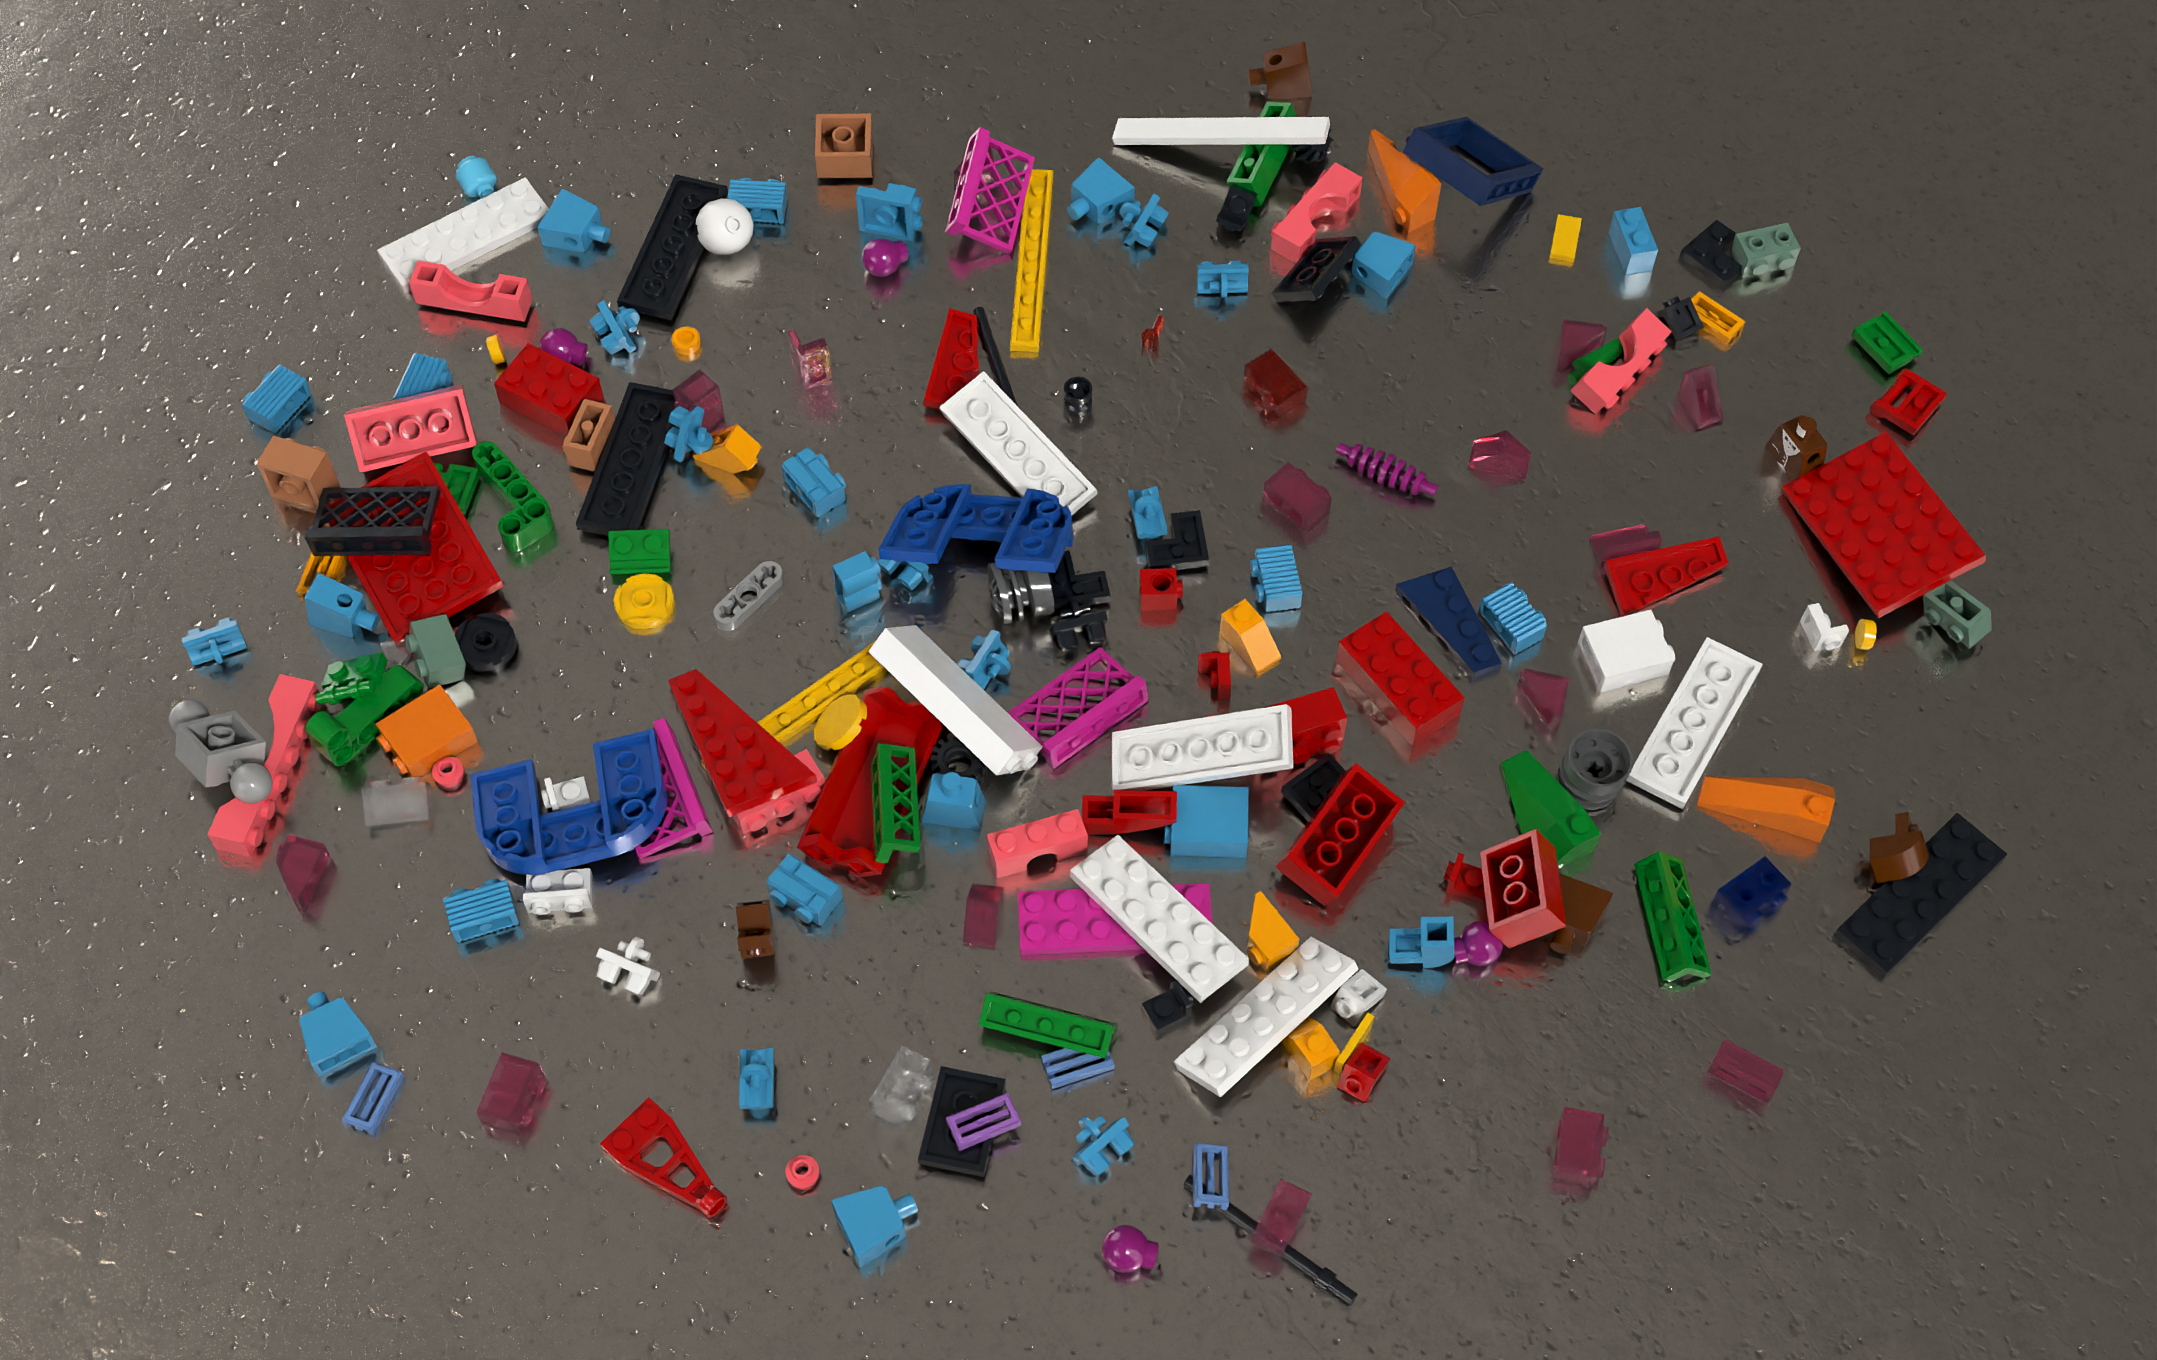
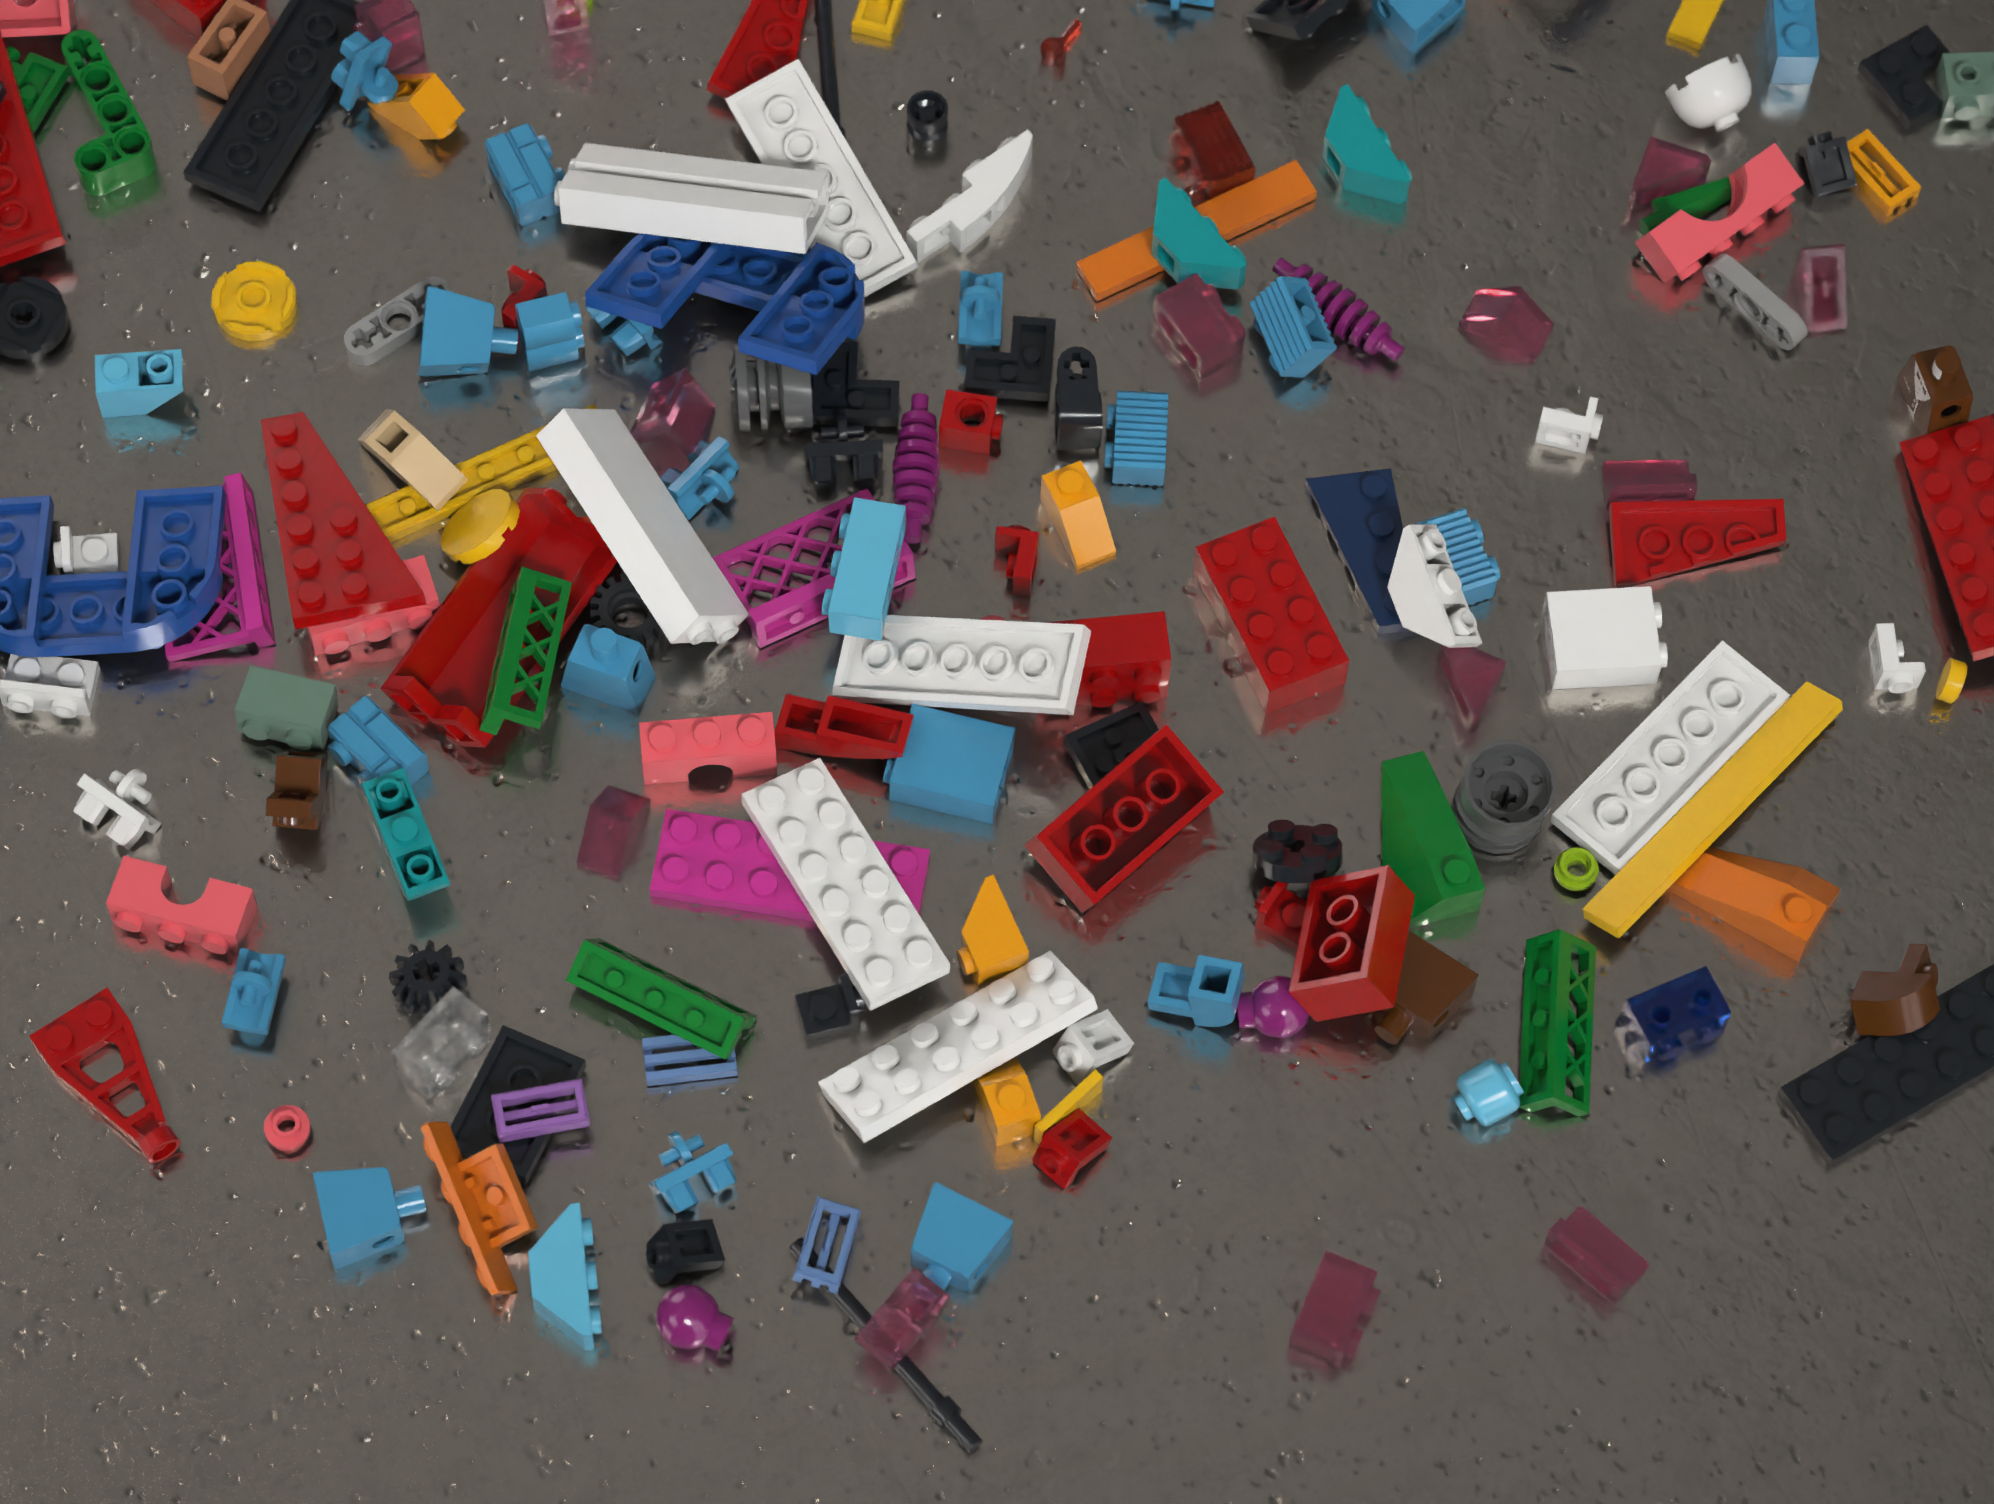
camera: 10 degrees right, 5 degrees up
green plate [608,529,671,575] -> none
none -> medium azure slope [95,349,184,418]
none -> coral arch [106,856,258,954]
none -> sand green brick [234,665,339,751]
none -> tan slope [357,409,468,511]
none -> teal slope [361,768,450,901]
none -> black gear [389,939,468,1020]
none -> dark azure torso [417,286,518,376]
none -> orange bracket [421,1122,539,1295]
none -> red bracket [501,264,548,342]
none -> medium azure slope [528,1203,602,1351]
none -> white brick [554,143,830,254]
none -> clear pink panel [630,368,715,456]
none -> black bracket [646,1219,725,1285]
none -> medium azure brick [822,498,906,641]
none -> magenta piece [892,393,940,544]
none -> white slope [907,130,1033,264]
none -> dark azure torso [911,1182,1013,1302]
none -> black piece [1054,346,1103,451]
none -> orange tile [1076,160,1317,302]
none -> teal slope [1151,177,1247,290]
none -> dark azure brick [1249,276,1337,378]
none -> black plate [1253,819,1343,884]
none -> teal slope [1322,84,1412,204]
none -> white slope [1387,525,1482,648]
none -> medium azure head [1453,1059,1524,1127]
none -> white bracket [1535,396,1603,454]
none -> lime plate [1553,847,1599,891]
none -> yellow tile [1582,681,1843,939]
none -> white cylinder [1665,54,1751,132]
none -> light grey beam [1703,253,1808,350]

